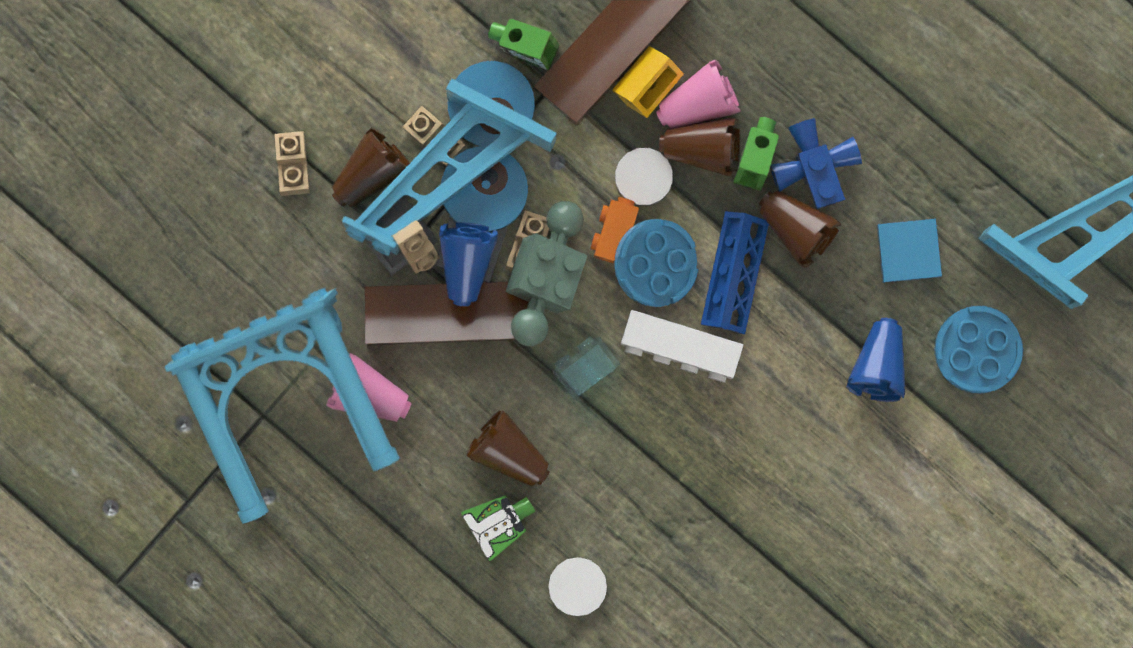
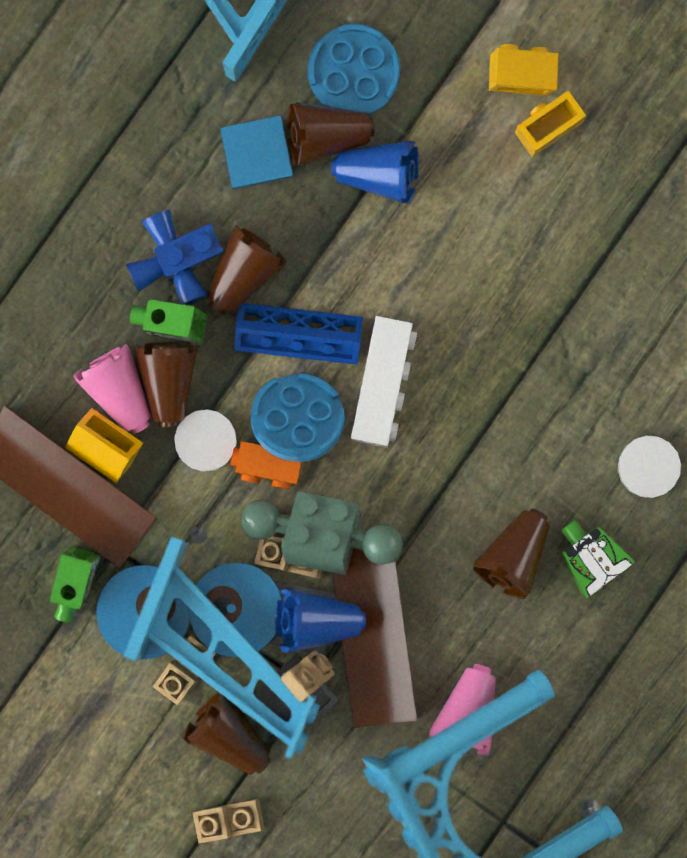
camera: 90 degrees left, 0 degrees up
clear light blue brick [553,336,621,401] -> none
none -> reddish brown cone [287,102,375,165]
none -> yellow brick [489,44,558,96]
none -> yellow brick [515,90,586,158]

